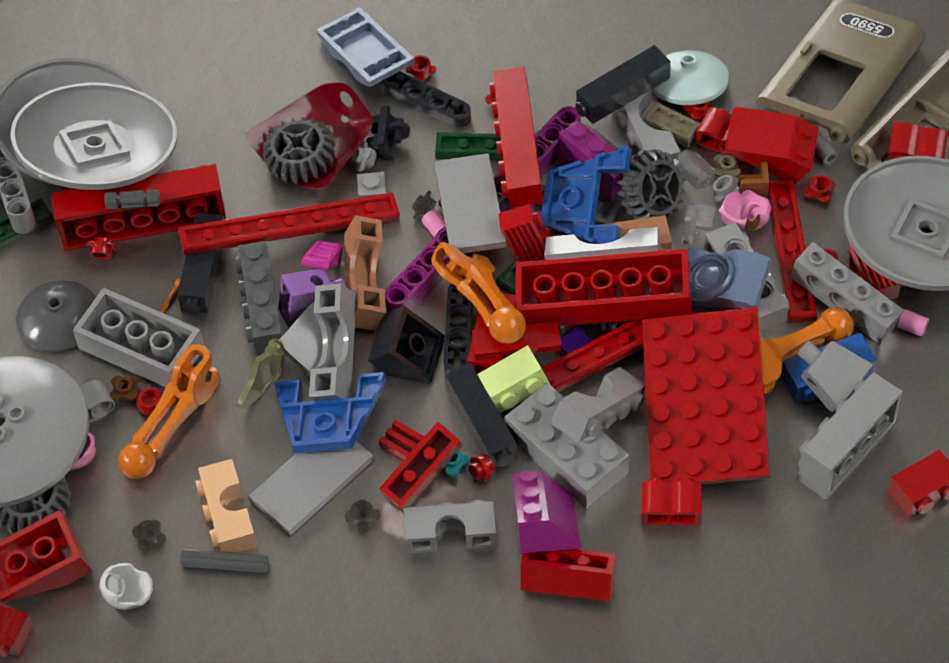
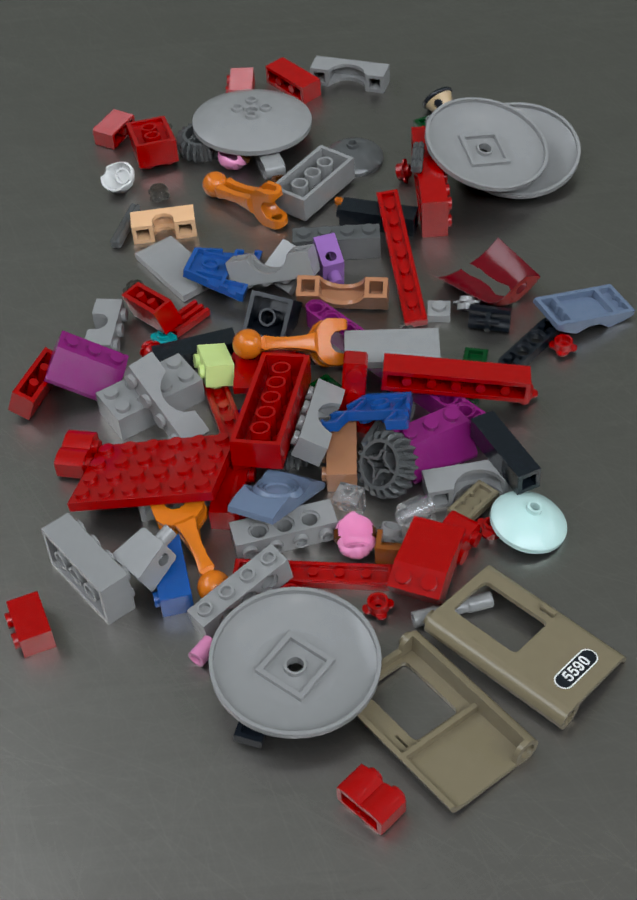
camera: 100 degrees right, 10 degrees down
olive arm [236,339,284,410] -> none
dark grey gear [263,116,336,184] -> none
dark pink slope [301,241,343,269] -> none
red brick [887,122,948,160] -> none

